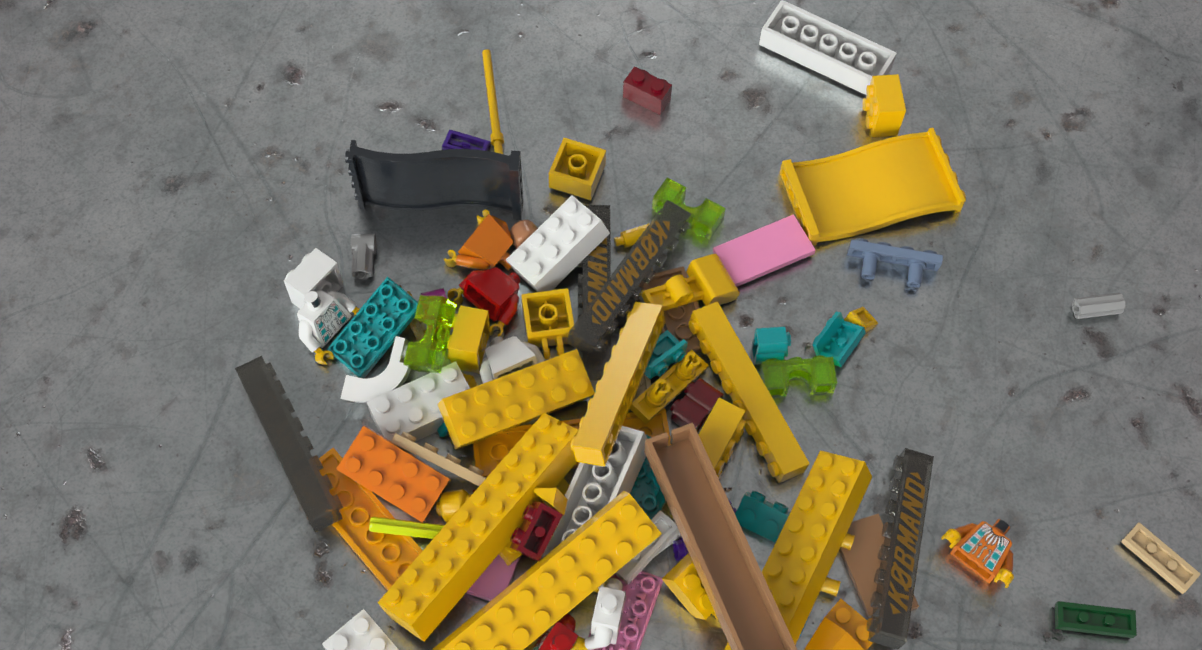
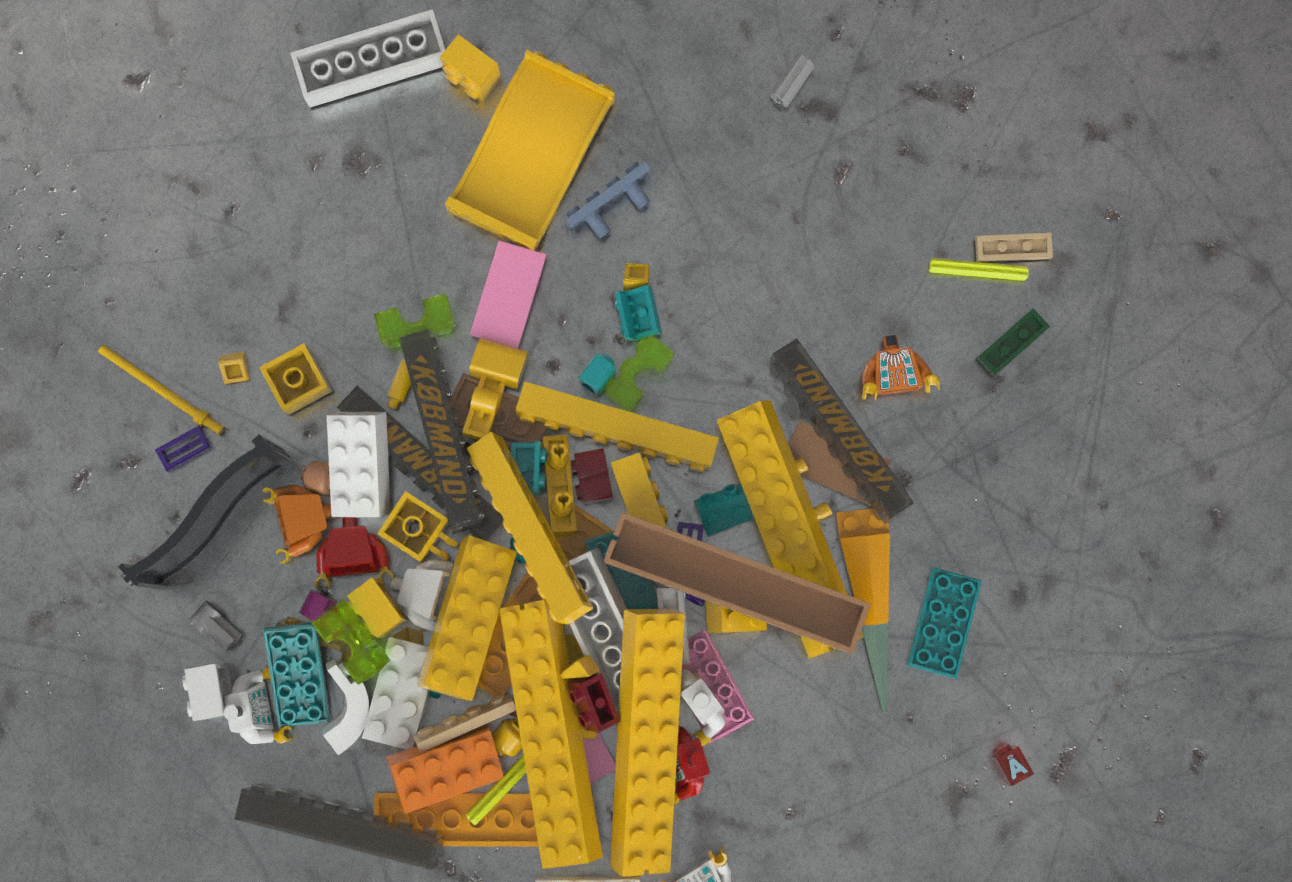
camera: 45 degrees left, 20 degrees up
dark red brick [623,66,672,115] -> none
none -> yellow slope [218,351,249,385]
none -> neon yellow axle [929,258,1029,281]

